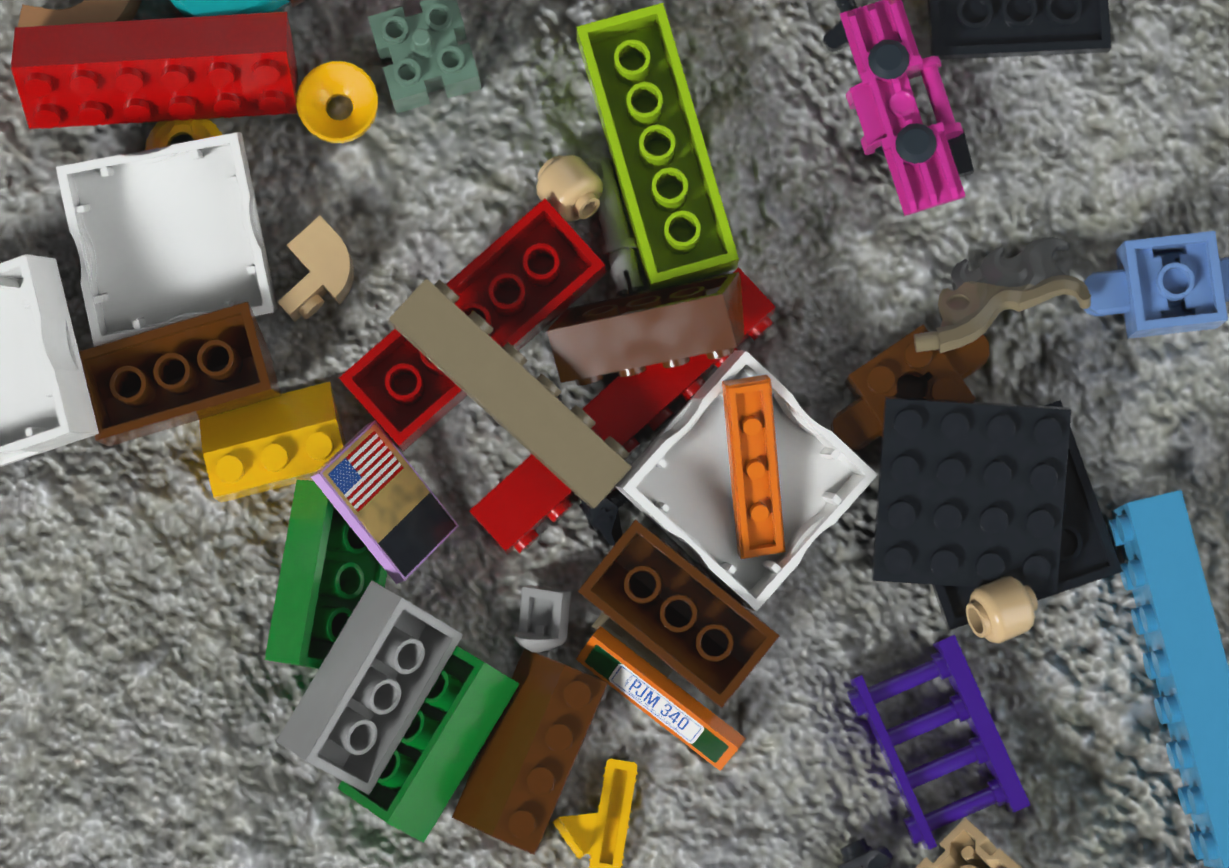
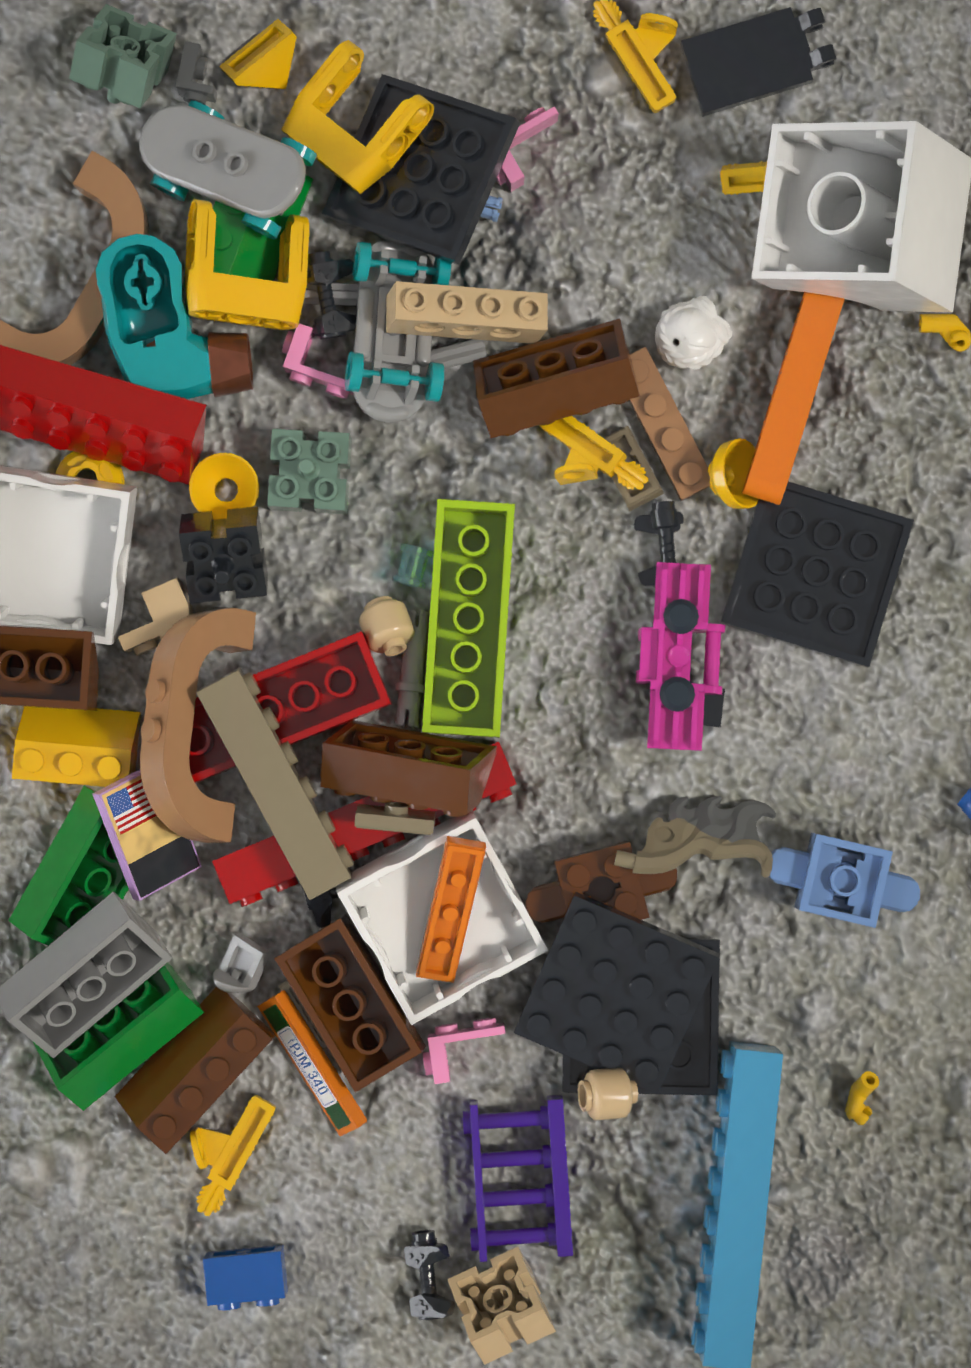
camera: 25 degrees right, 5 degrees up
none -> medium nougat arch [140,608,256,843]
none -> black brick [179,506,268,604]
none -> dark tan plate [355,802,436,835]
none -> clear light blue bush [391,543,434,589]
none -> bright pink bracket [423,1018,506,1084]

